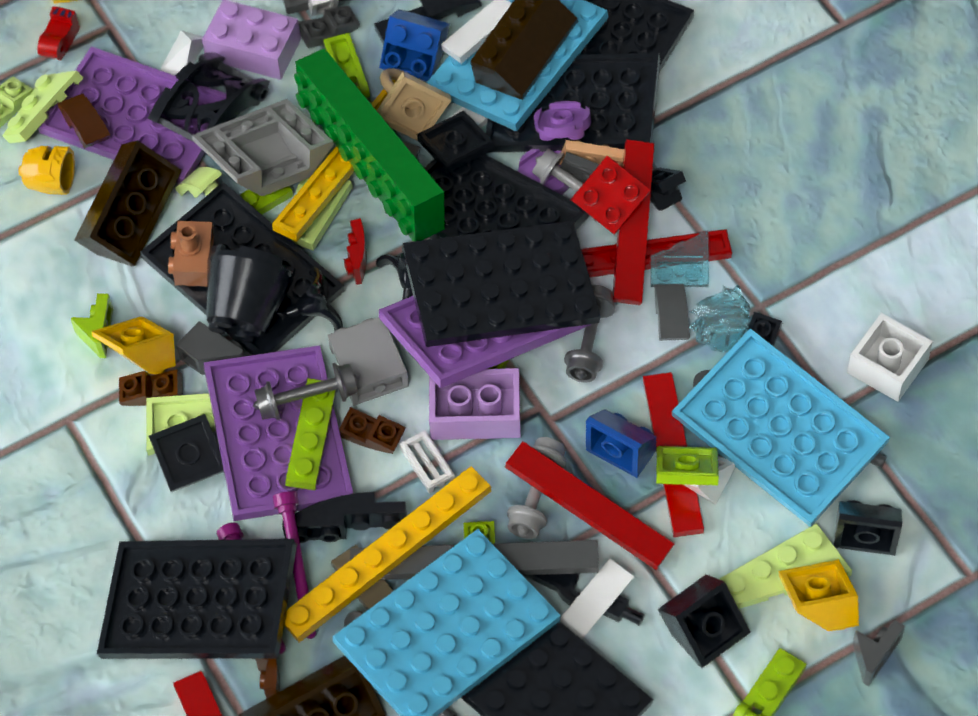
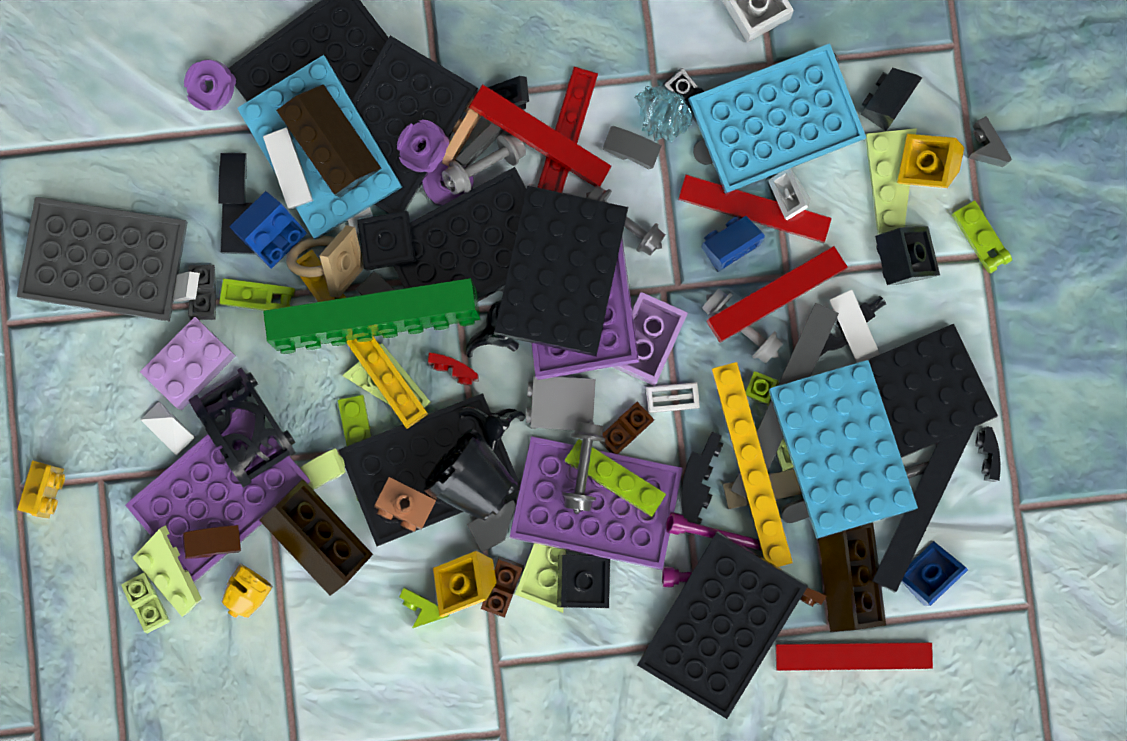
camera: 70 degrees left, 25 degrees up
red leg [37,6,80,60] -> none
light grey slope [192,99,333,196] -> none
red hinge [570,156,651,235] -> none
clear light blue wing [650,231,709,287] -> none
lime tile [656,446,719,485] -> none

